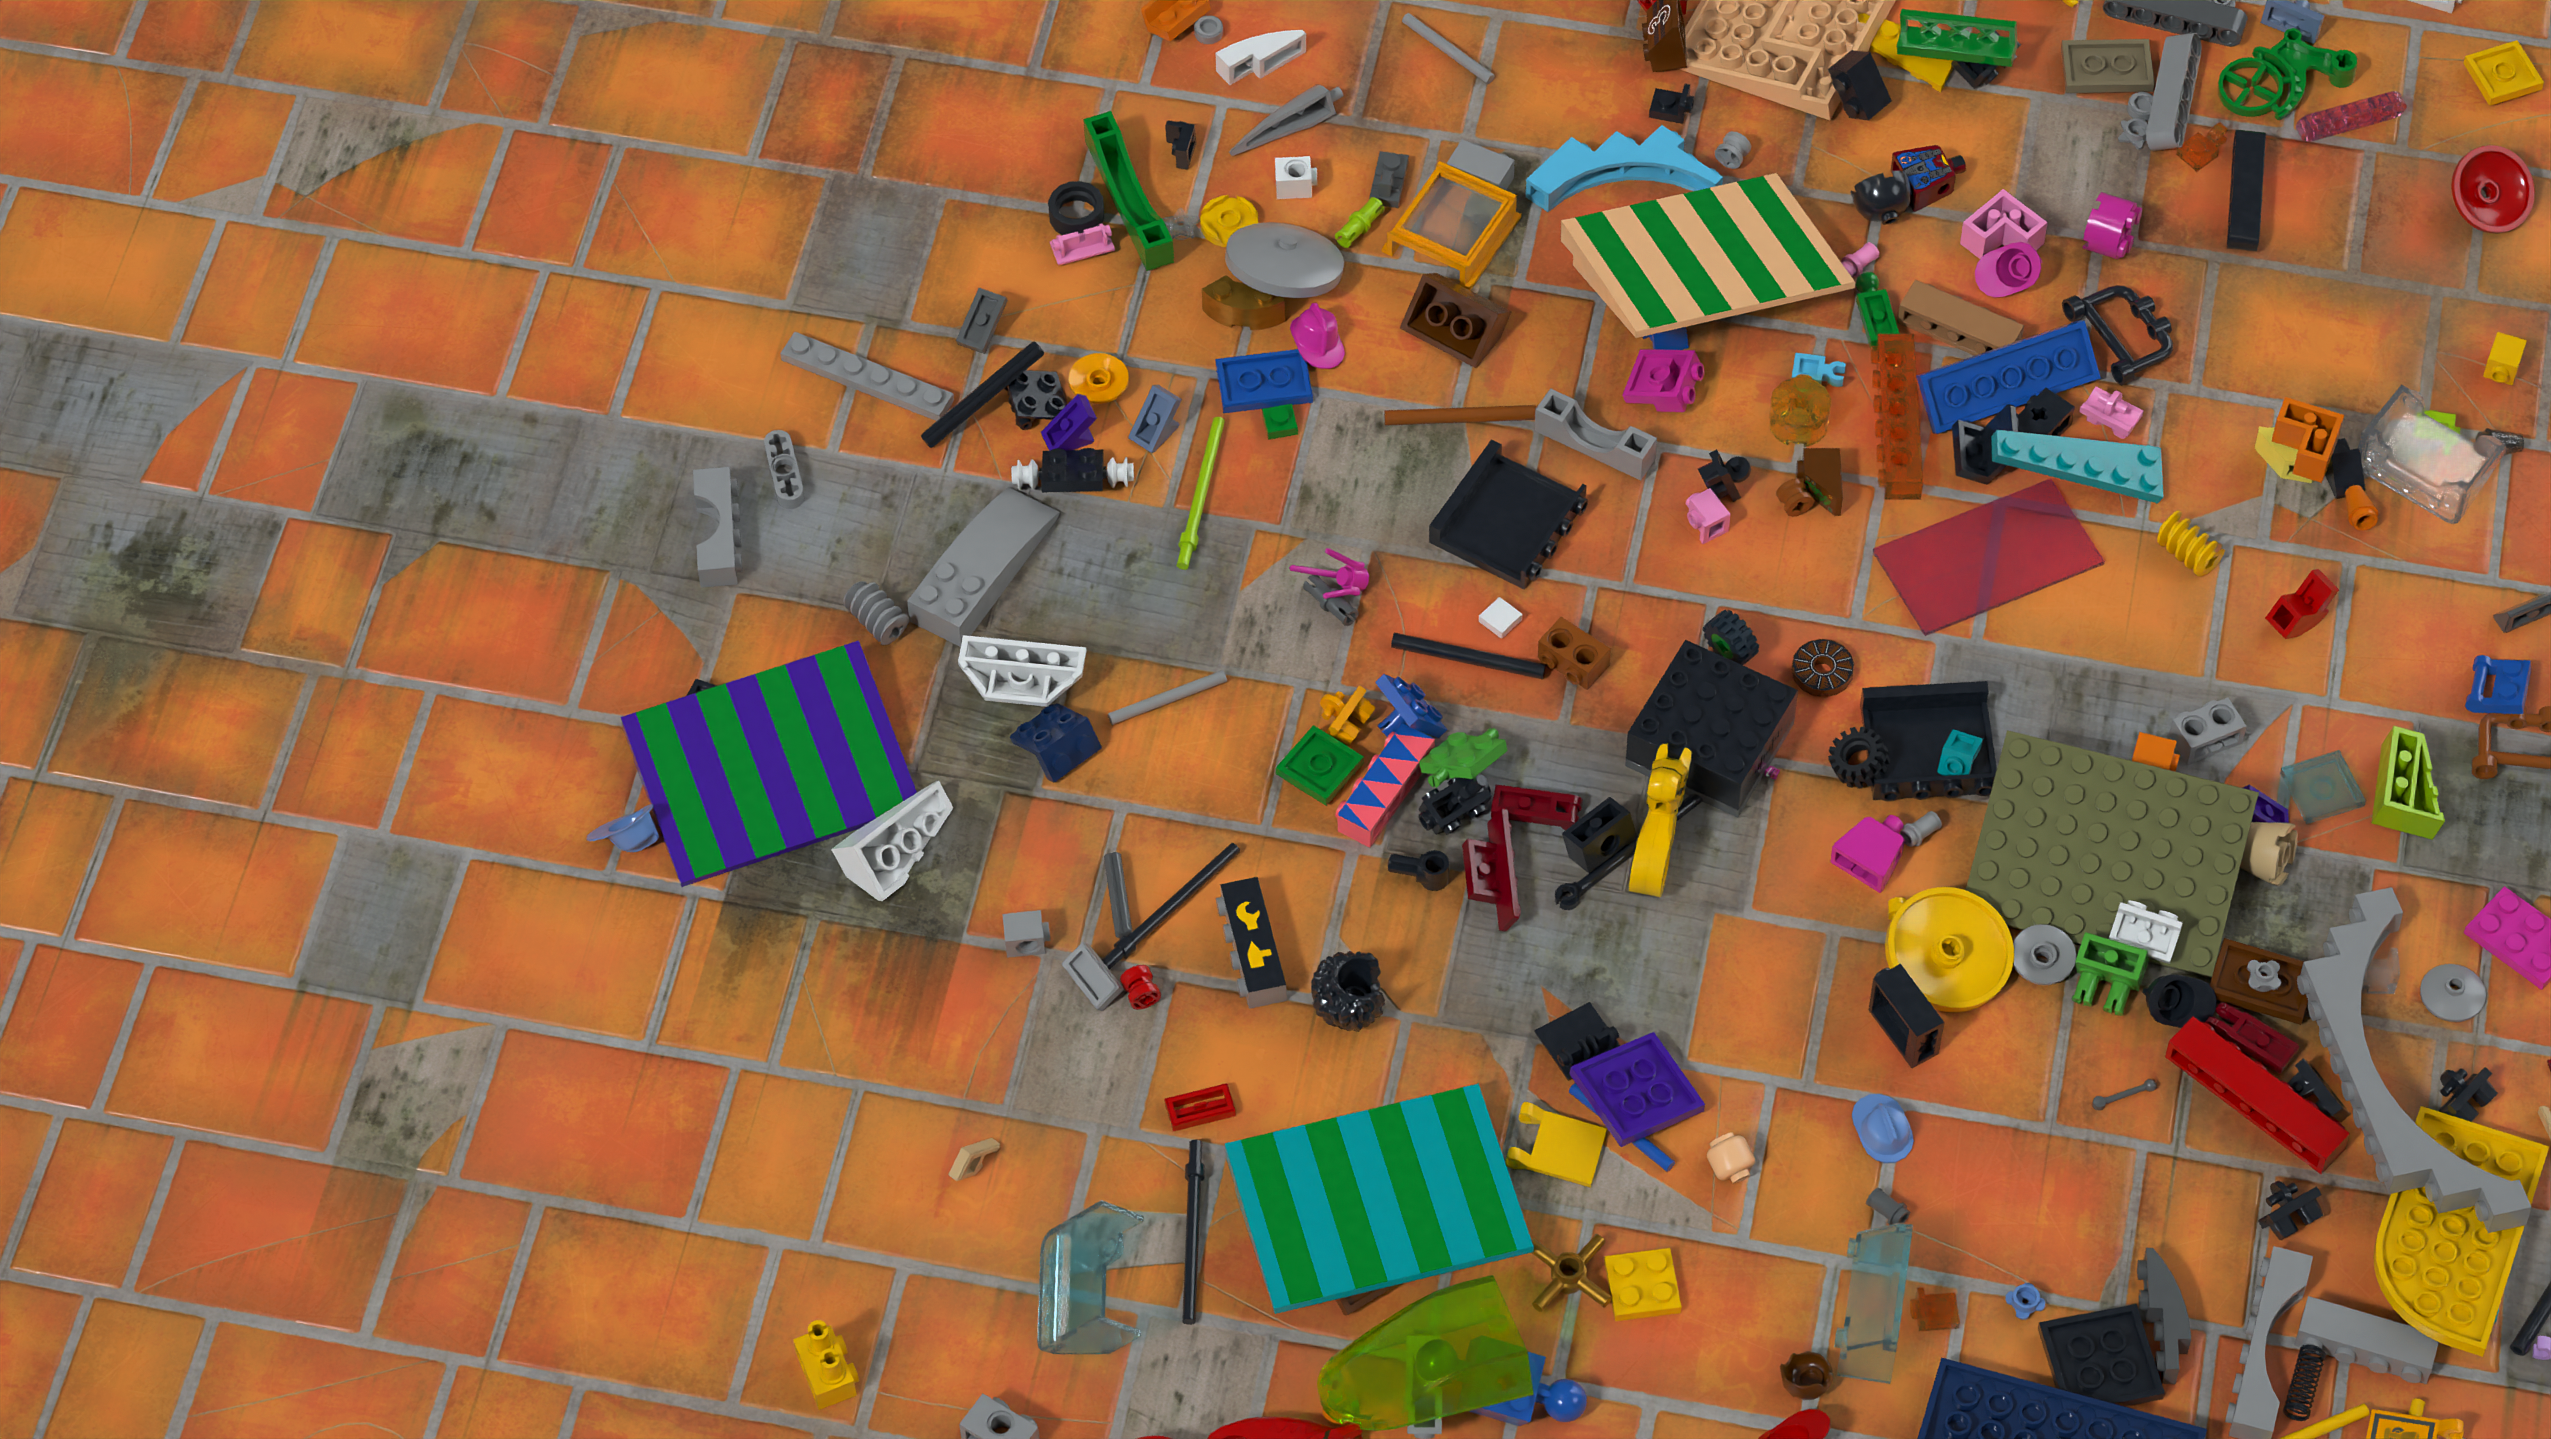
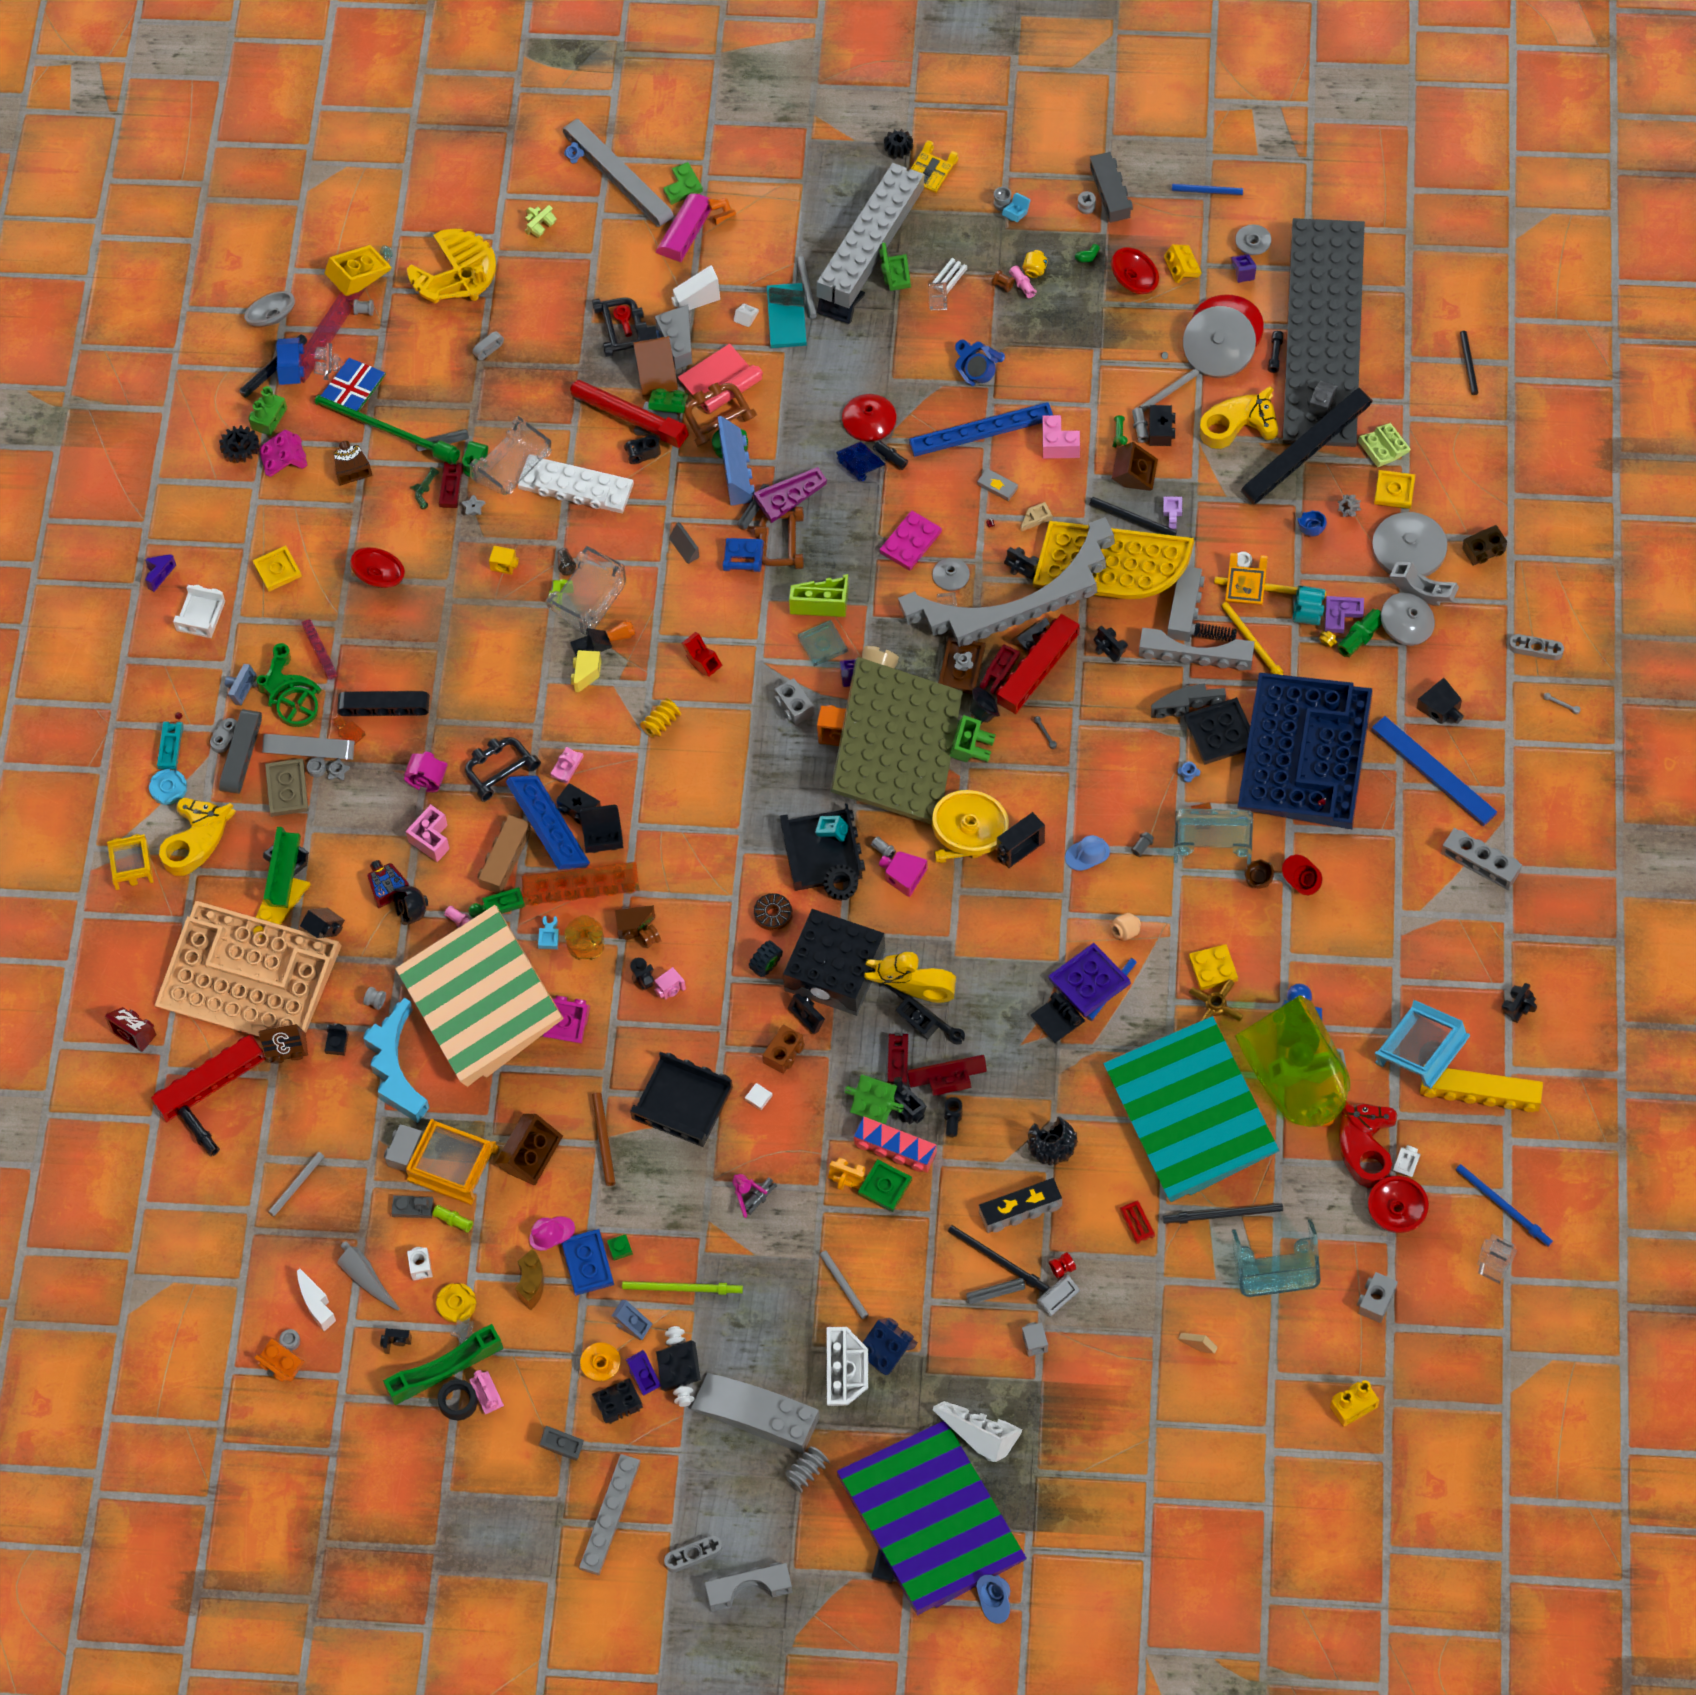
camera: 95 degrees left, 5 degrees up
black axle [921,341,1044,448] -> none
light grey dish [1225,222,1344,298] -> none
blue plate [1375,674,1447,738] -> none
black piece [1391,632,1546,680] -> none
yellow flag [1505,1102,1607,1188] -> none
light grey arch [1535,388,1657,480] -> none
clear pink piece [1873,478,2105,636] -> none
dark pink piece [1975,242,2043,298] -> none
teal wing [1991,430,2164,503] -> none
light grey dish [2013,924,2076,985] -> none
white bracket [2109,900,2183,964] -> none
orange brick [2272,397,2344,483] -> none
none -> black hinge [788,993,825,1034]

